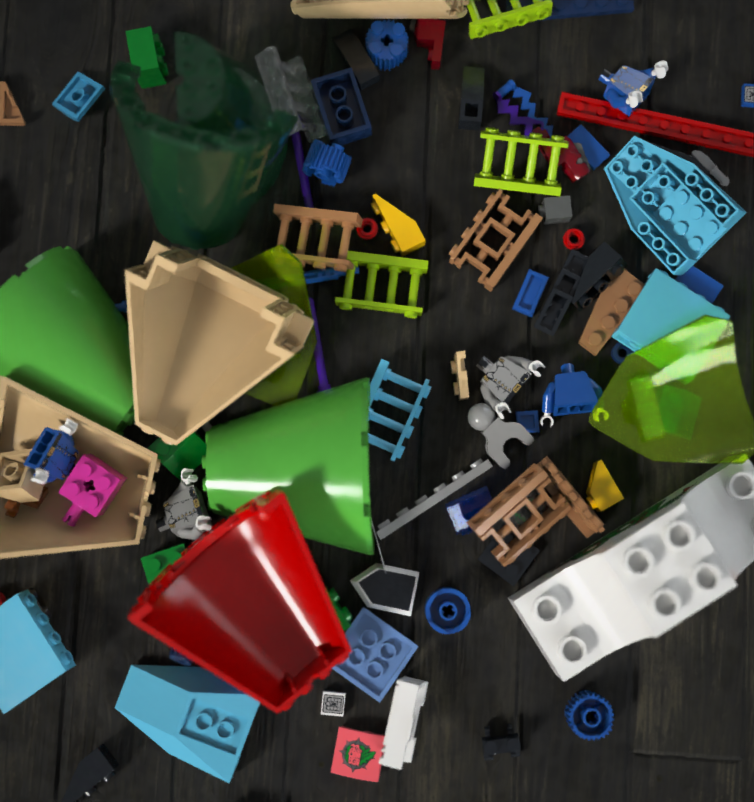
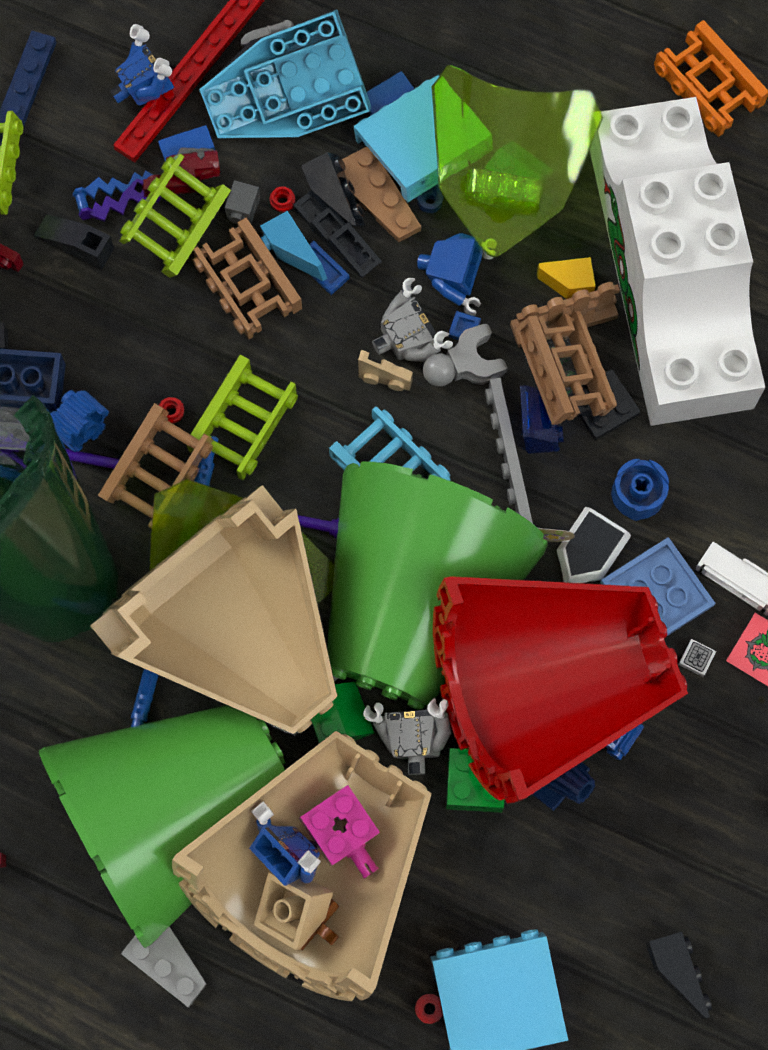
camera: 70 degrees left, 10 degrees down
medium azure wedge [115,664,261,783] -> none
yellow slope [371,194,426,257] -> none
none -> dark azure slope [260,211,327,281]

